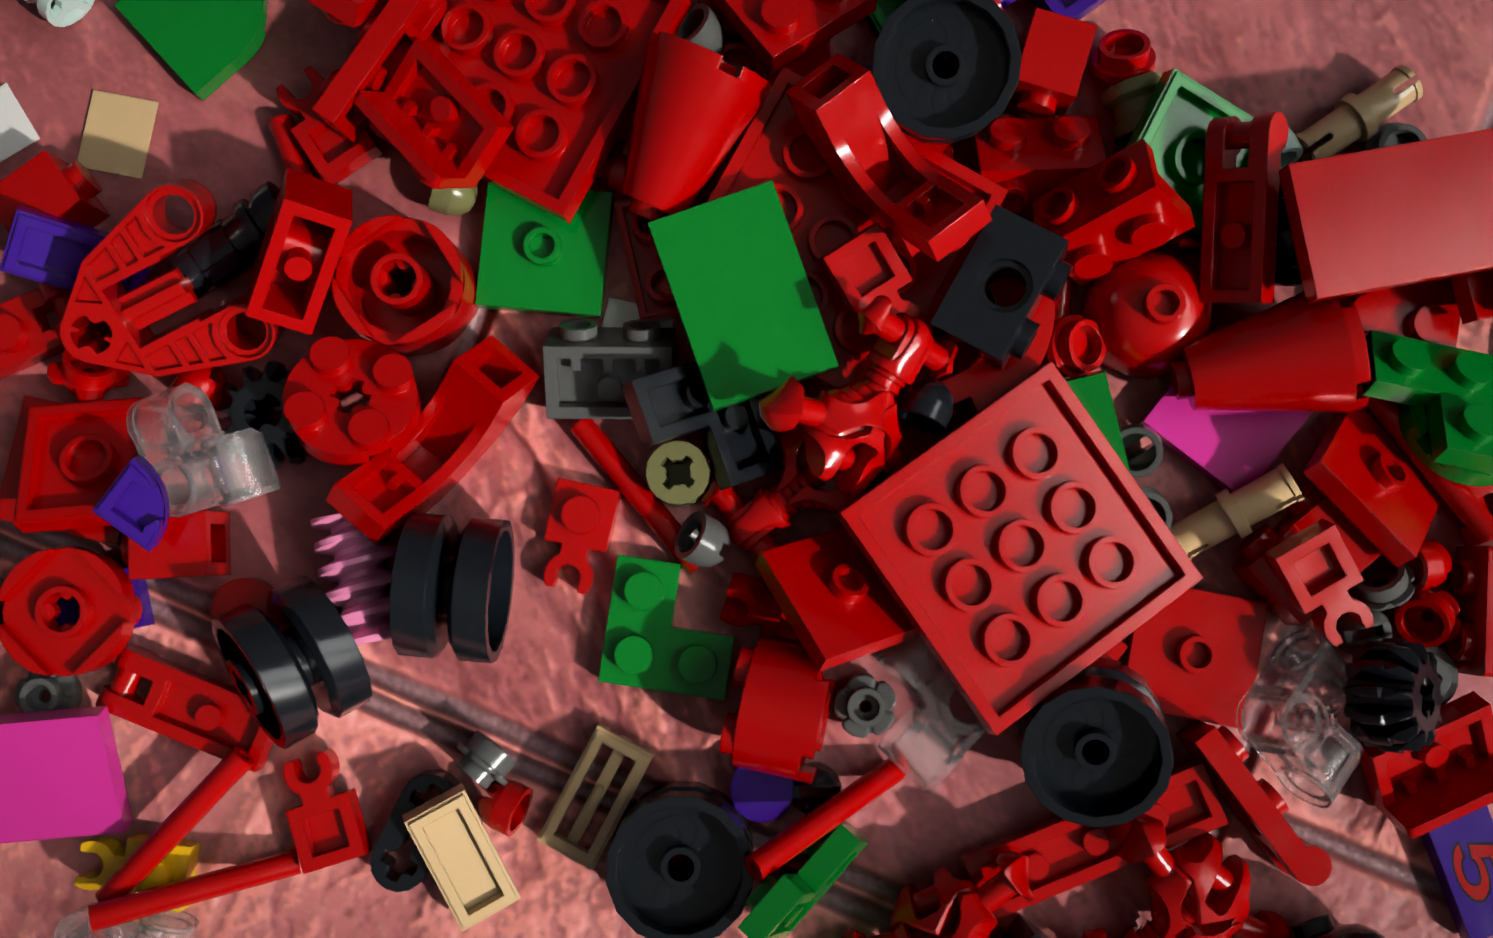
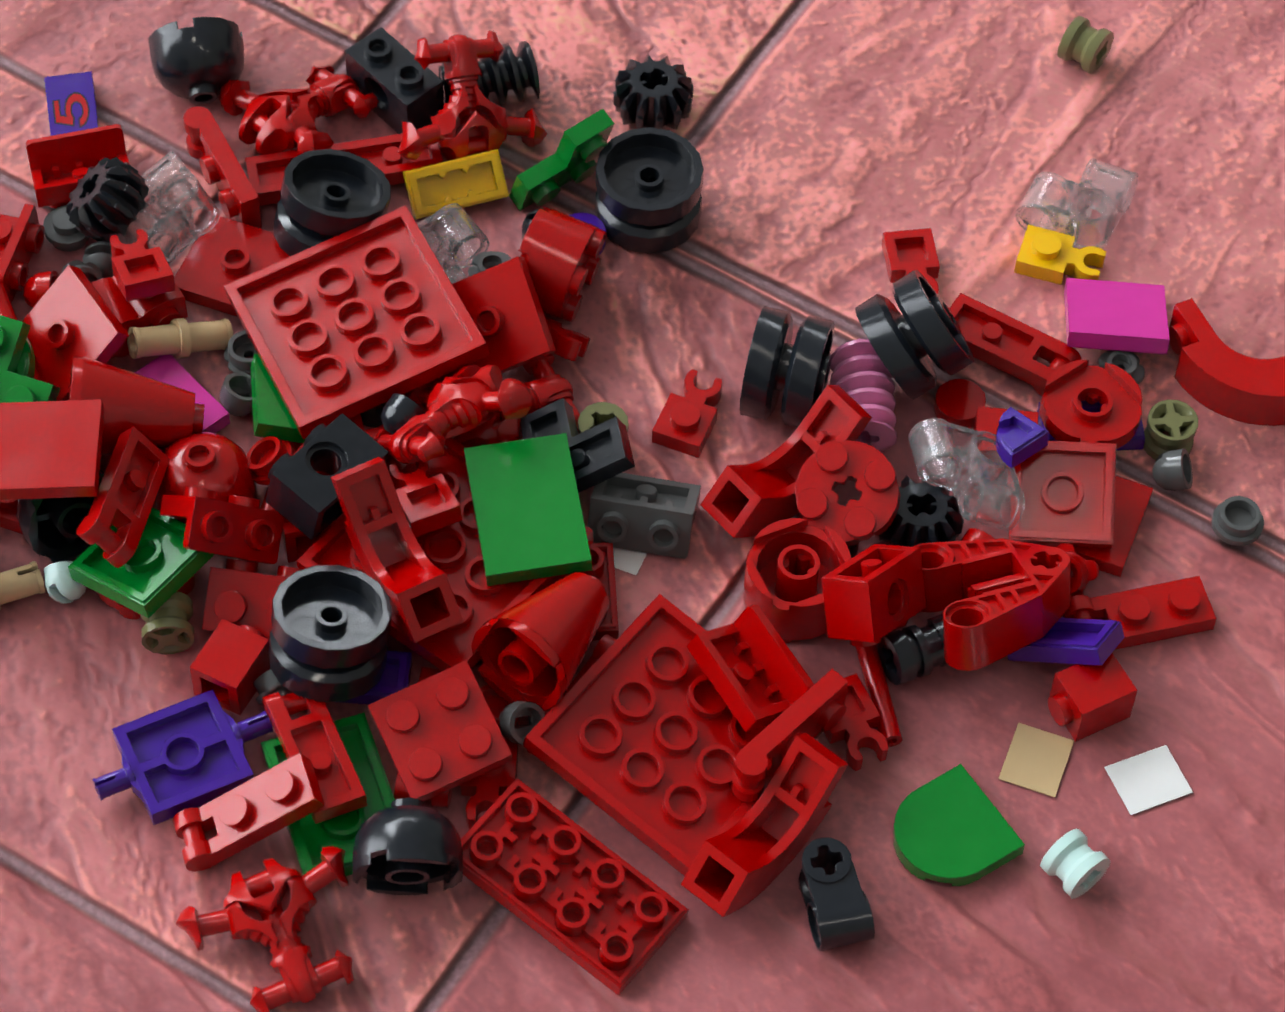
camera: 175 degrees left, 30 degrees down
red piece [88,848,301,932] -> none
red piece [95,746,255,902] -> none
black beam [370,769,459,892] -> none
tan tile [402,783,521,932] -> none
dark grey plate [457,730,517,789] -> none
green plate [475,183,615,319] -> none
red hinge [477,779,533,837] -> none
tan tile [537,723,655,870] -> none
red piece [570,419,700,575] -> none
green plate [598,555,734,701] -> none
dark grey hinge [674,511,731,568] -> none
red piece [744,757,905,881] -> none
red plate [1091,29,1156,86] -> none
red plate [1393,588,1462,648] -> none
none -> yellow plate [403,149,509,219]

